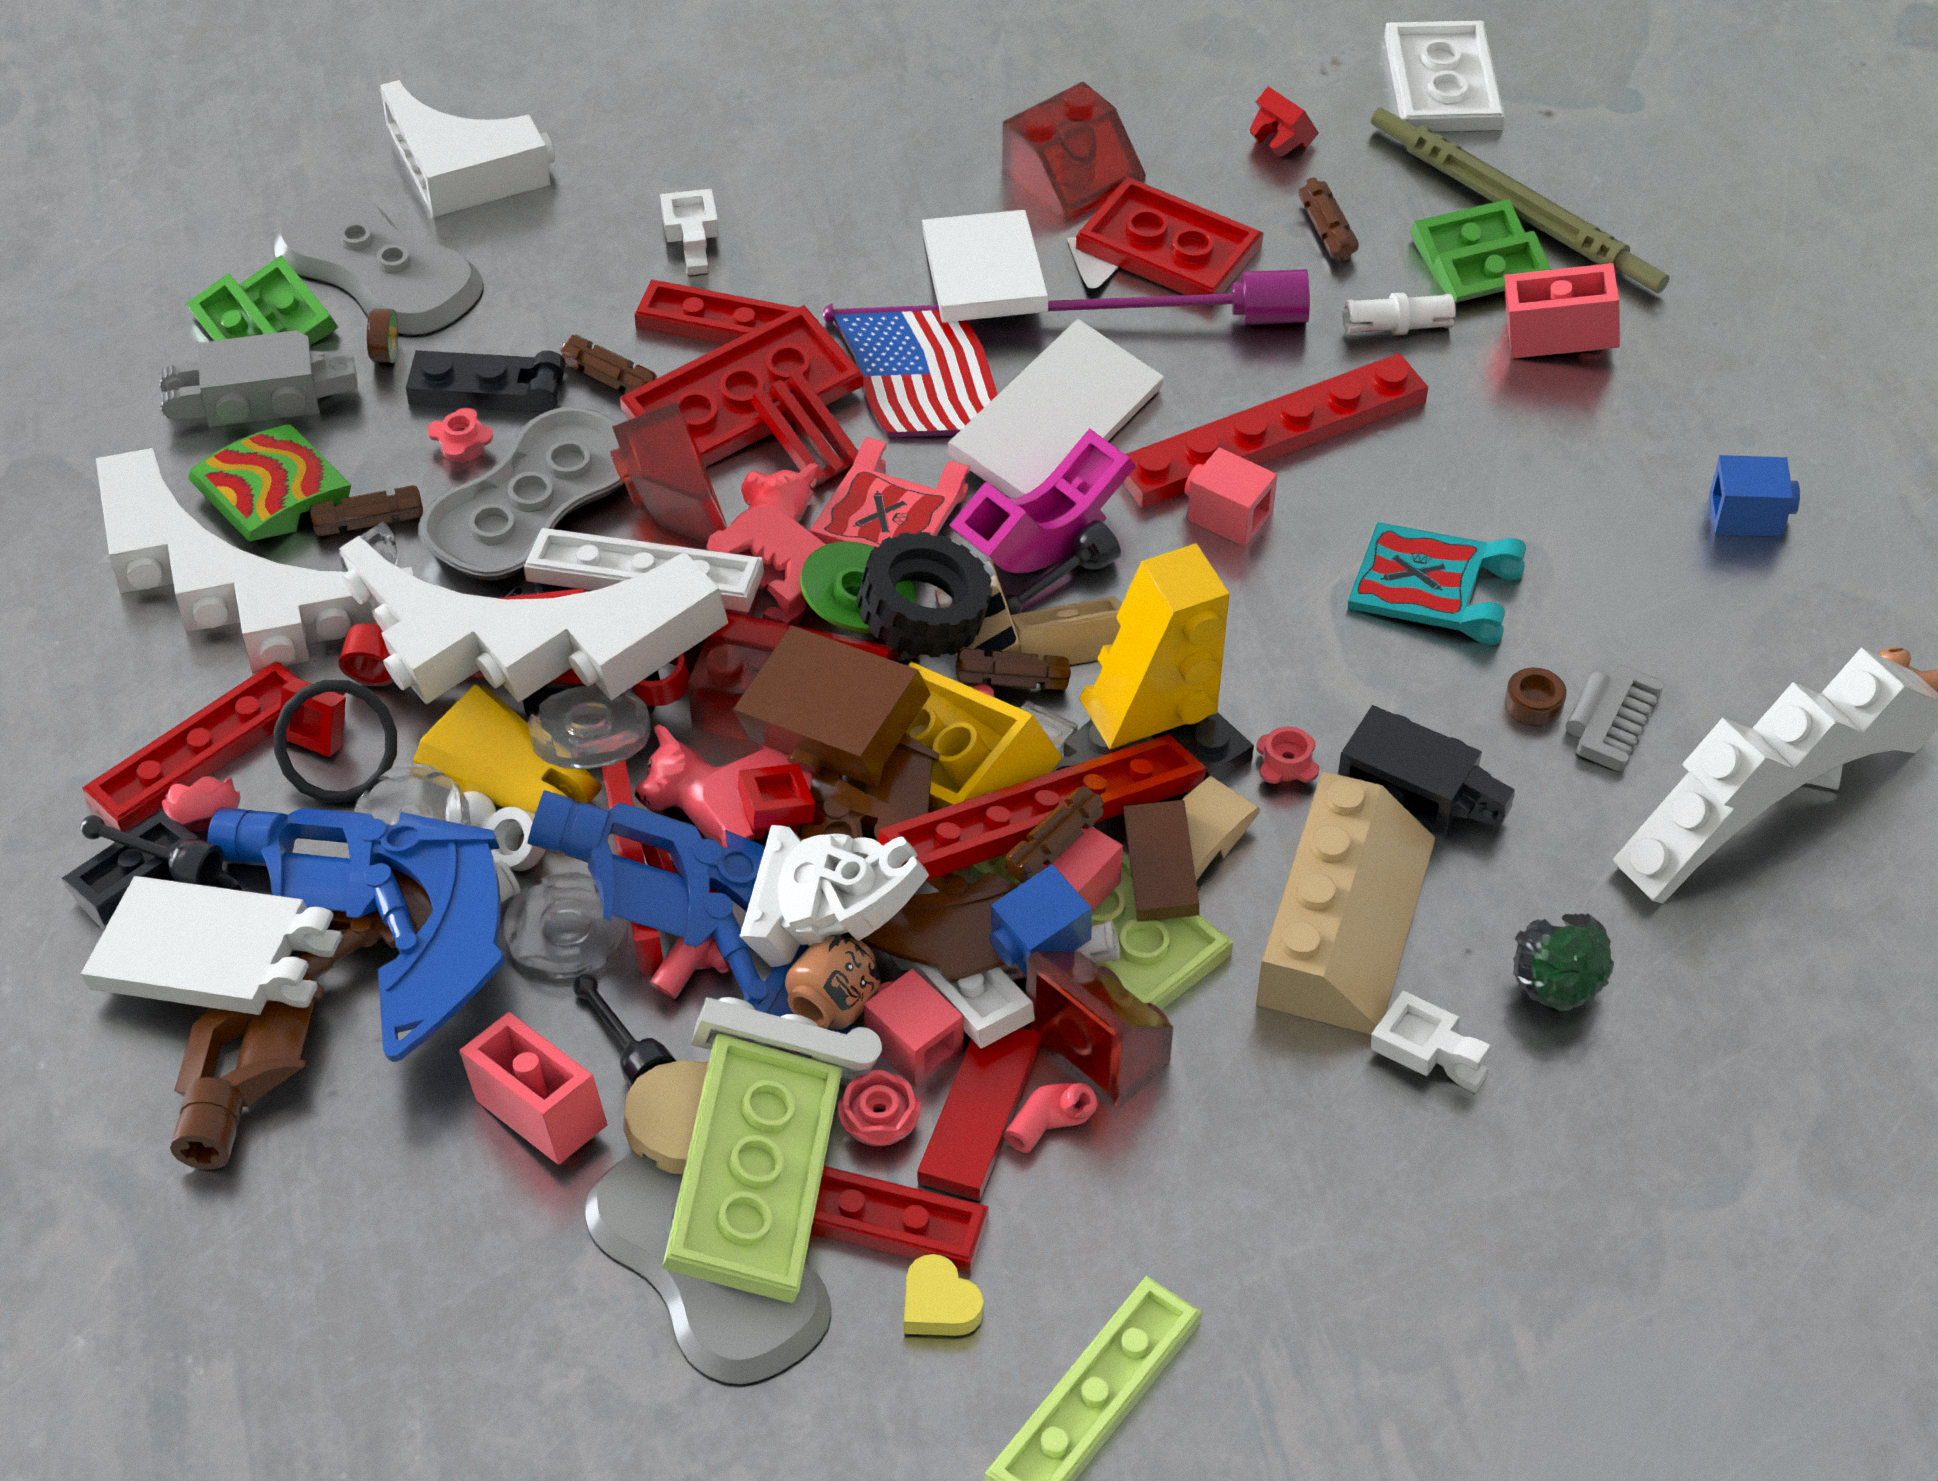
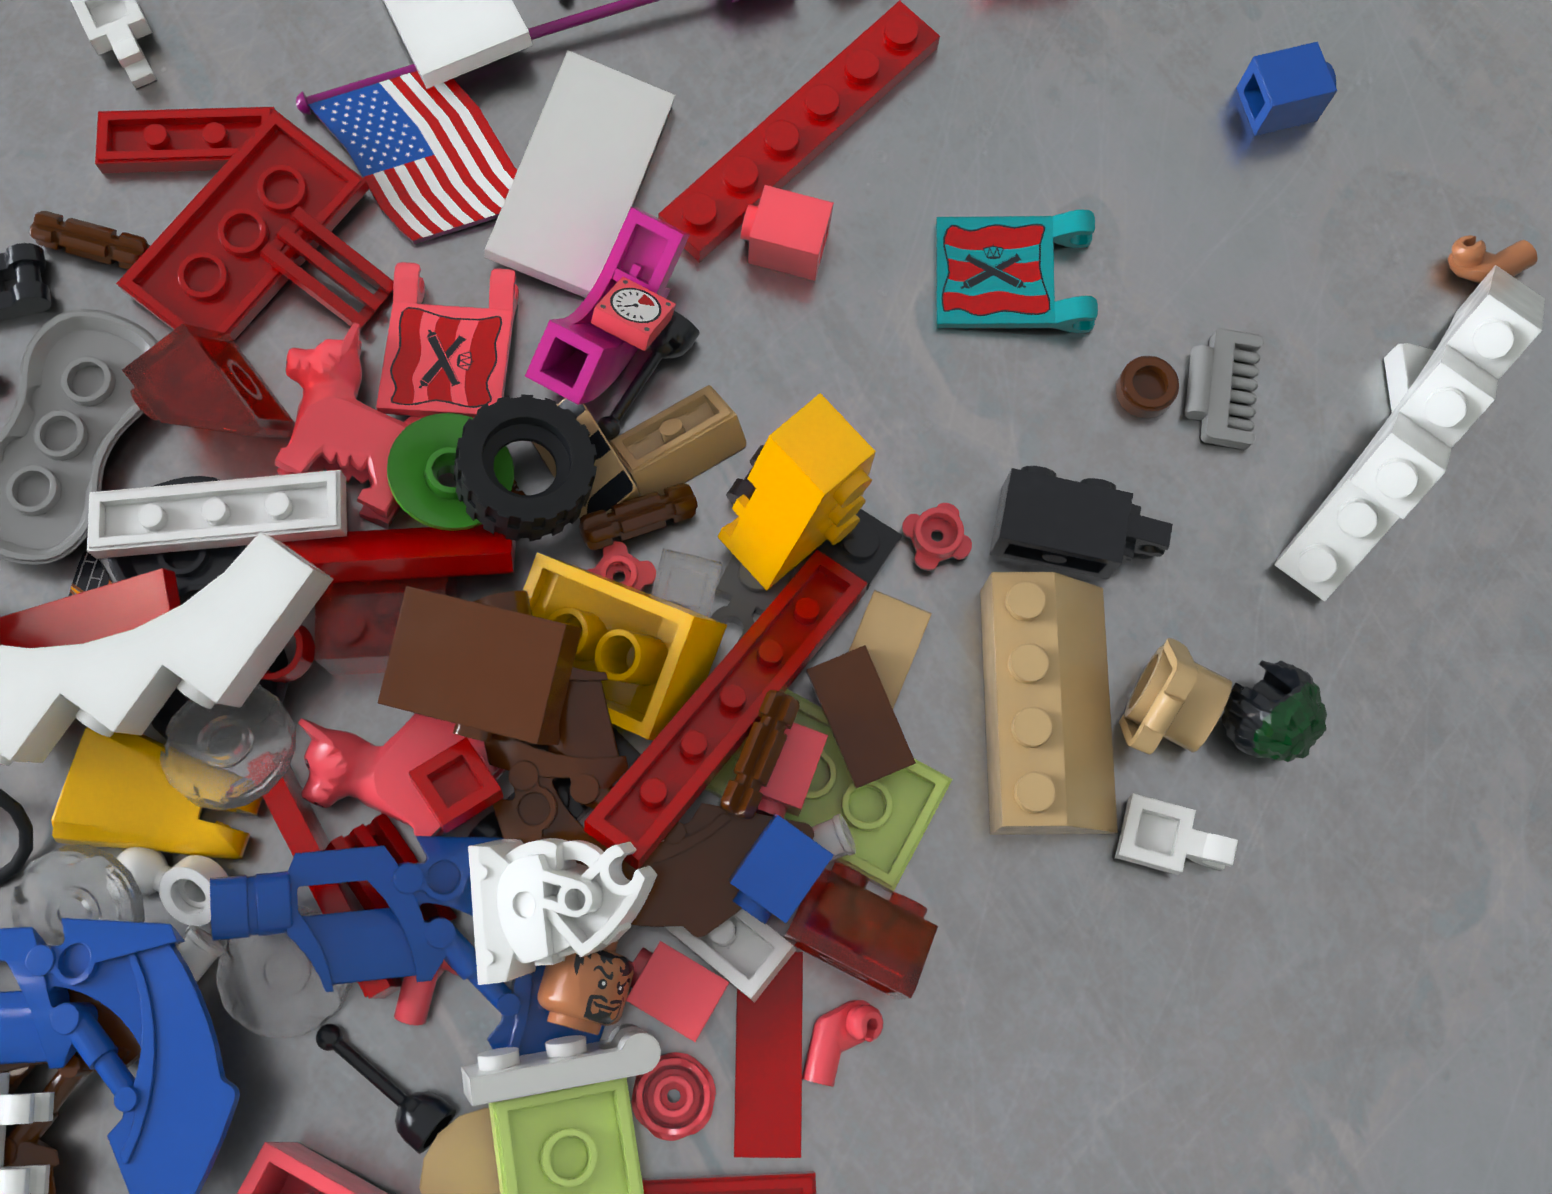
camera: 25 degrees left, 25 degrees up
none -> coral tile [591,277,676,351]
none -> tan piece [1119,638,1232,755]

